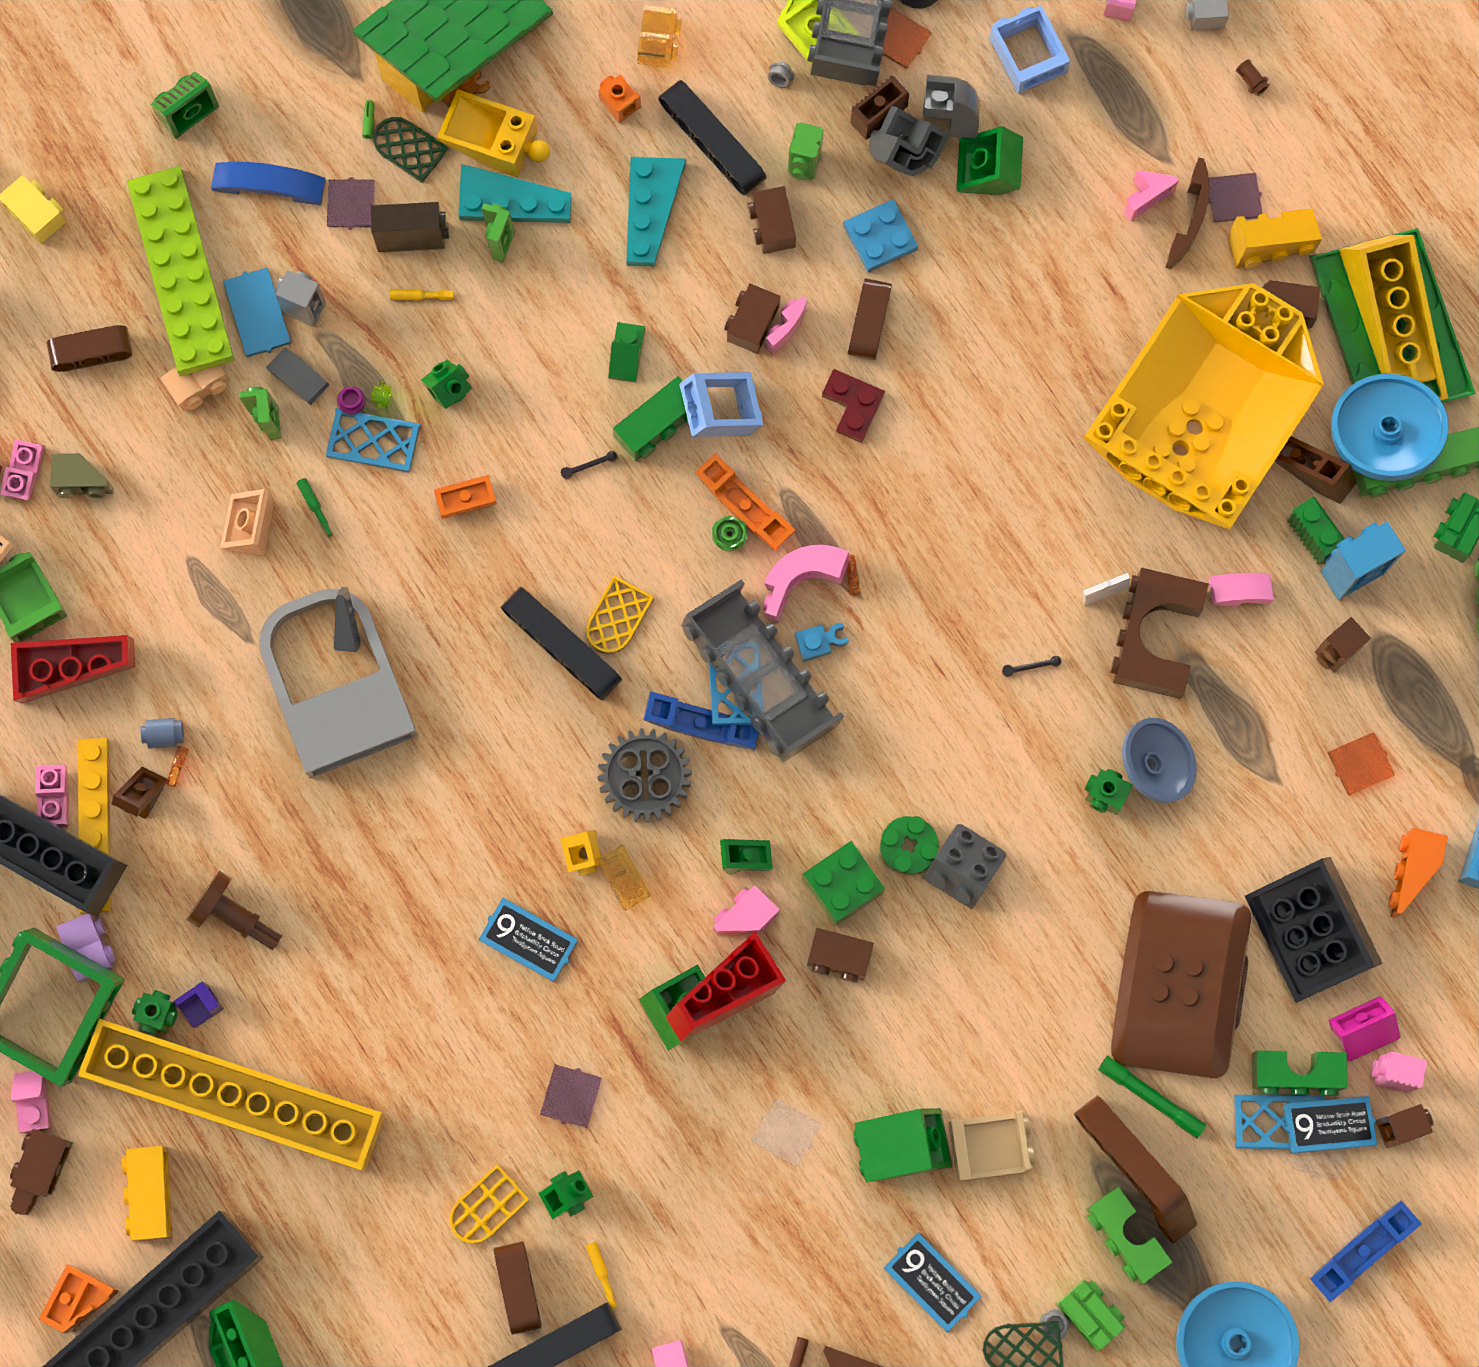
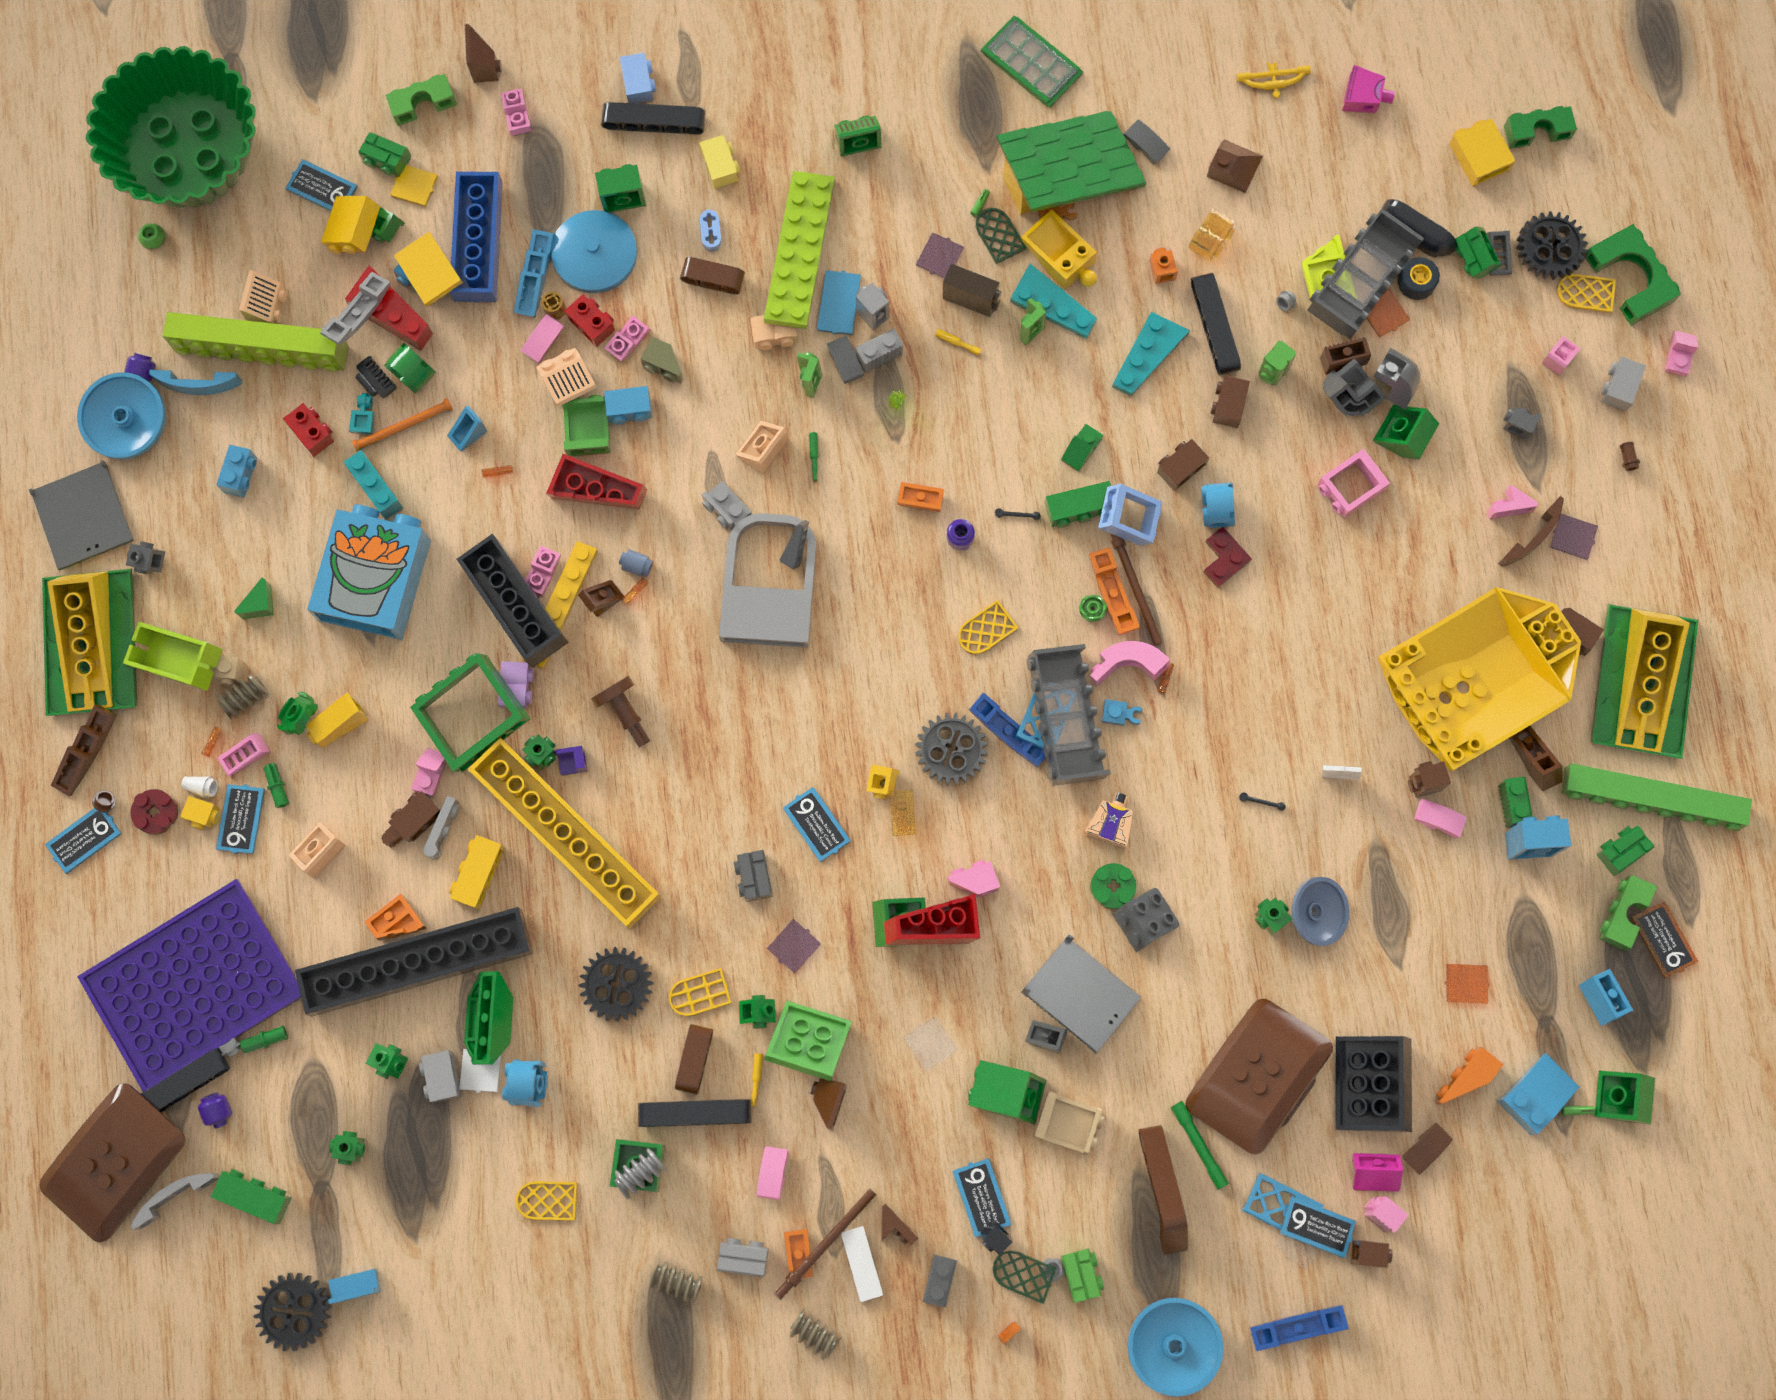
camera: 30 degrees right, 0 degrees up
blue slope [211,161,326,205] -> none
dark azure window [326,408,421,472] -> none
magenta plate [337,387,366,415] -> none
green brick [421,359,472,409] -> none
black beam [500,586,622,701] -> none
green slope [720,839,773,874] -> none
bright pink slope [766,296,807,355] -> none
green brick [802,841,885,927] -> none
reddish brown brick [807,928,874,983] -> none
dark azure plate [843,199,918,273] -> none
reddish brown beam [848,278,892,361] -> none
light blue window [989,5,1070,94] -> none
bright green arch [1086,1187,1173,1284] -> none
reddish brown arch [1110,568,1209,699] -> none
yellow wedge [1227,208,1322,268] -> none
green arch [1252,1050,1347,1096] -> none
reddish brown brick [1315,617,1371,673] -> none
dark azure dish [1331,374,1448,481] -> none
none -> light grey plate [424,796,460,860]
none -> black gear [579,947,654,1022]
none -> dark azure brick [604,386,652,425]
none -> light blue beam [700,210,722,252]
none -> light grey bracket [702,481,752,530]
none -> dark grey brick [734,850,773,902]
none -> bright green plate [765,1001,852,1081]
none -> reddish brown slope [810,1078,847,1131]
none -> light grey brick [856,329,903,373]
none -> dark purple head [947,519,975,550]
none -> black plate [981,1219,1013,1255]
none -> door [1021,935,1141,1054]
none -> dark grey slope [1025,1020,1068,1054]
none -> torso [1084,792,1133,850]
none -> reddish brown bar [1110,533,1163,646]
none -> dark azure brick [1202,482,1235,528]
none -> bright pink window [1318,449,1390,518]
none -> reddish brown slope [1402,1122,1453,1175]
none -> reddish brown brick [1408,761,1451,798]
none -> dark grey brick [1503,407,1541,440]

